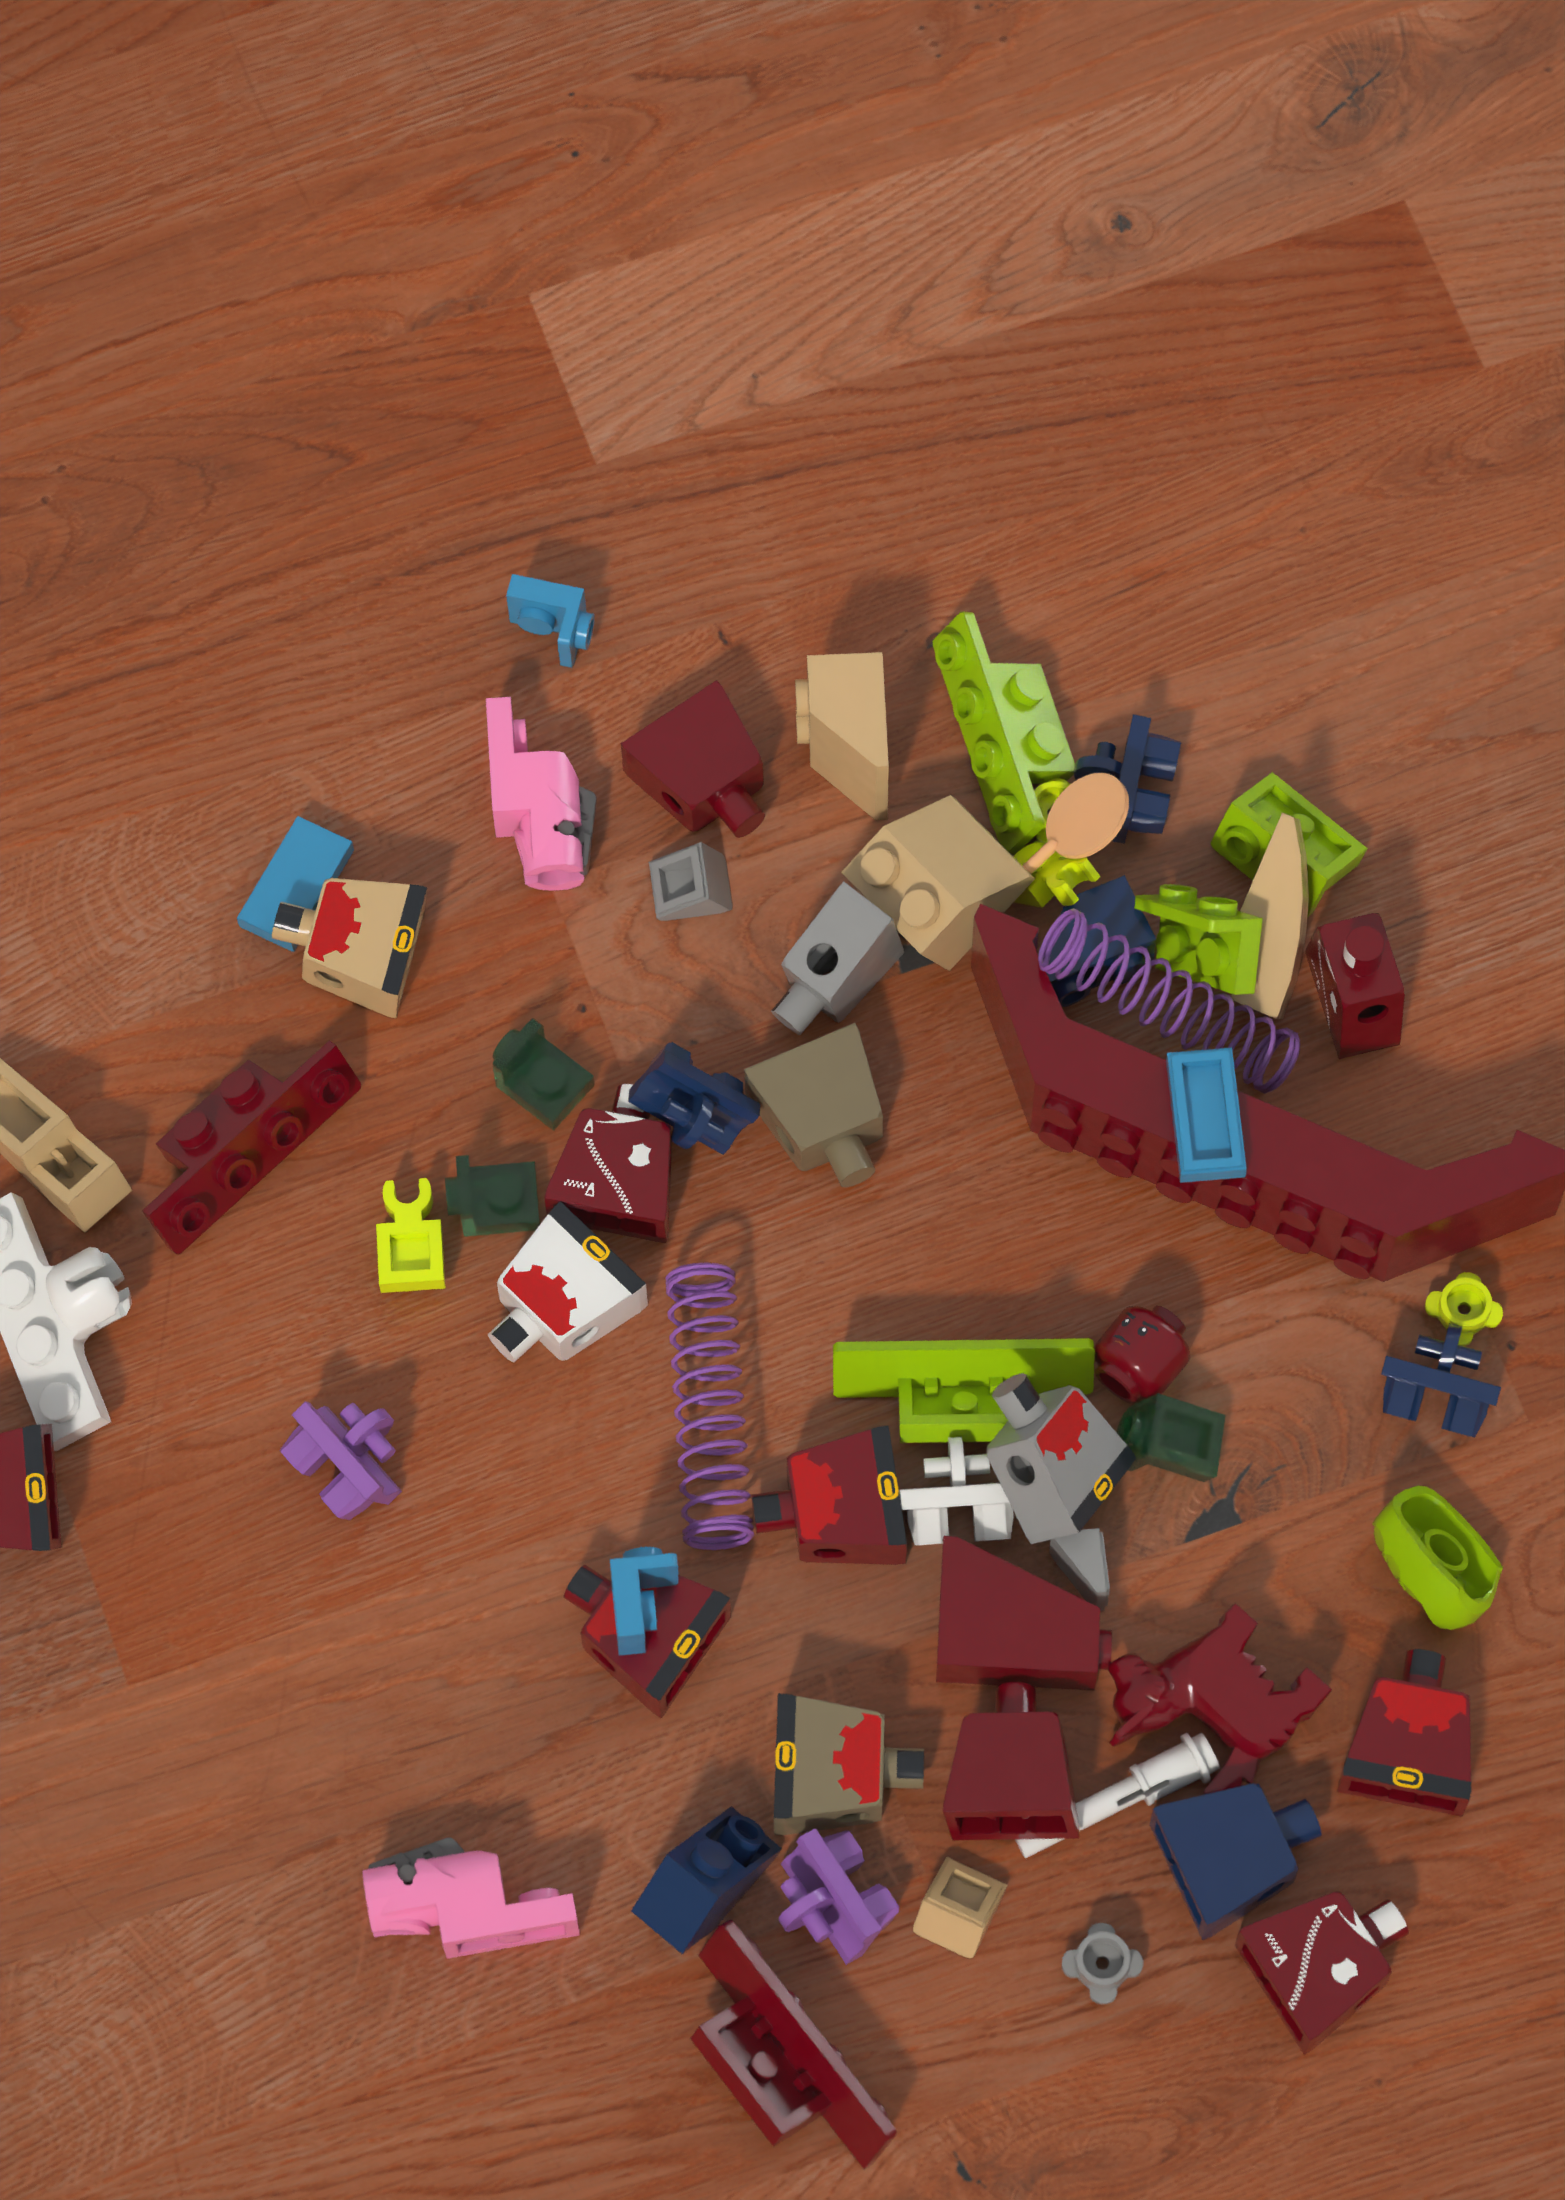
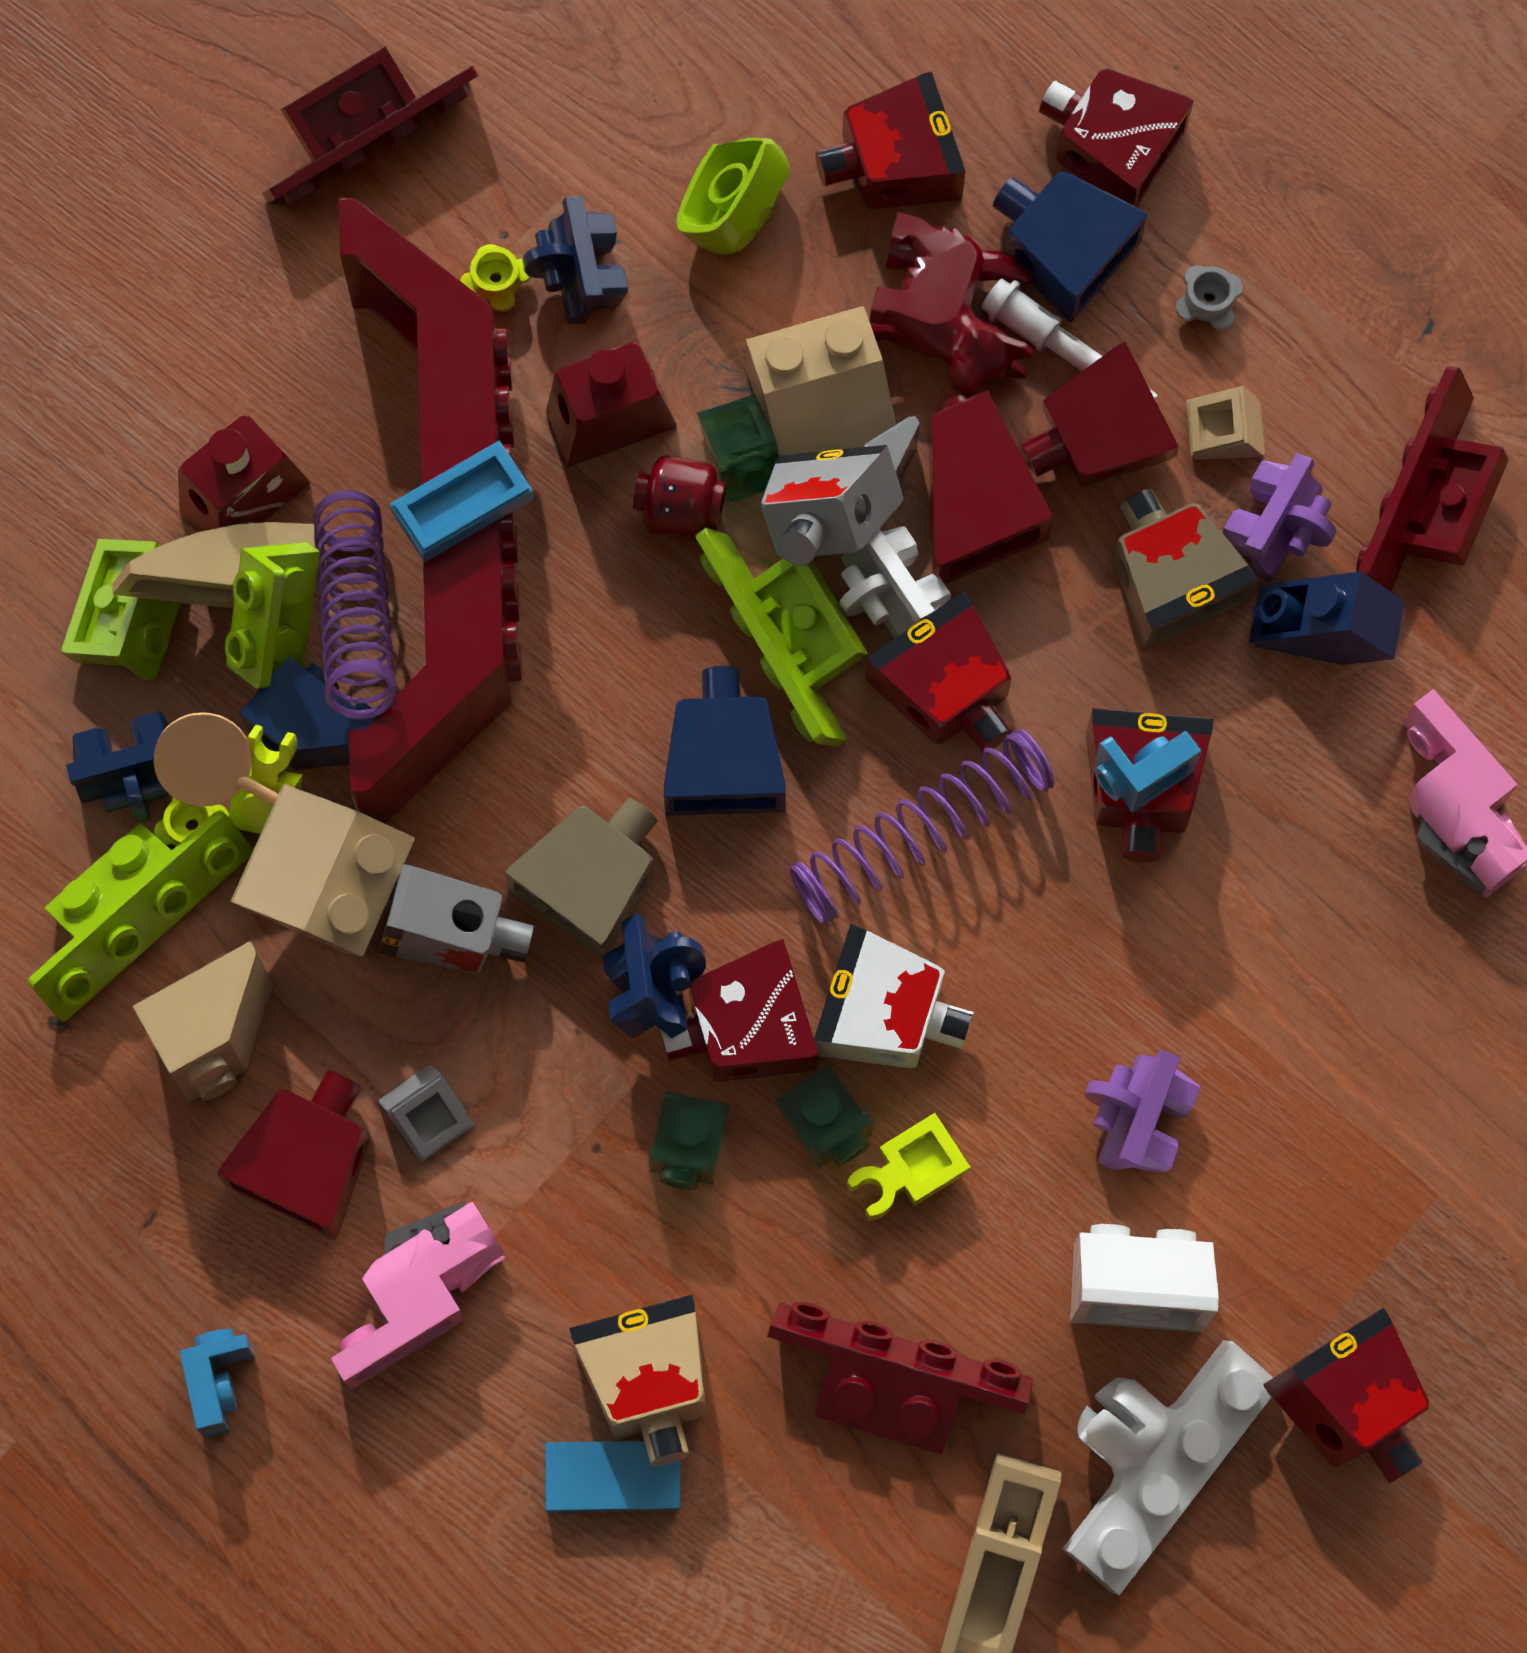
camera: 120 degrees left, 5 degrees up
none -> dark red torso [546,342,677,467]
none -> dark blue torso [664,666,786,816]
none -> tan slope [746,306,896,460]
none -> white slope [1070,1224,1219,1332]

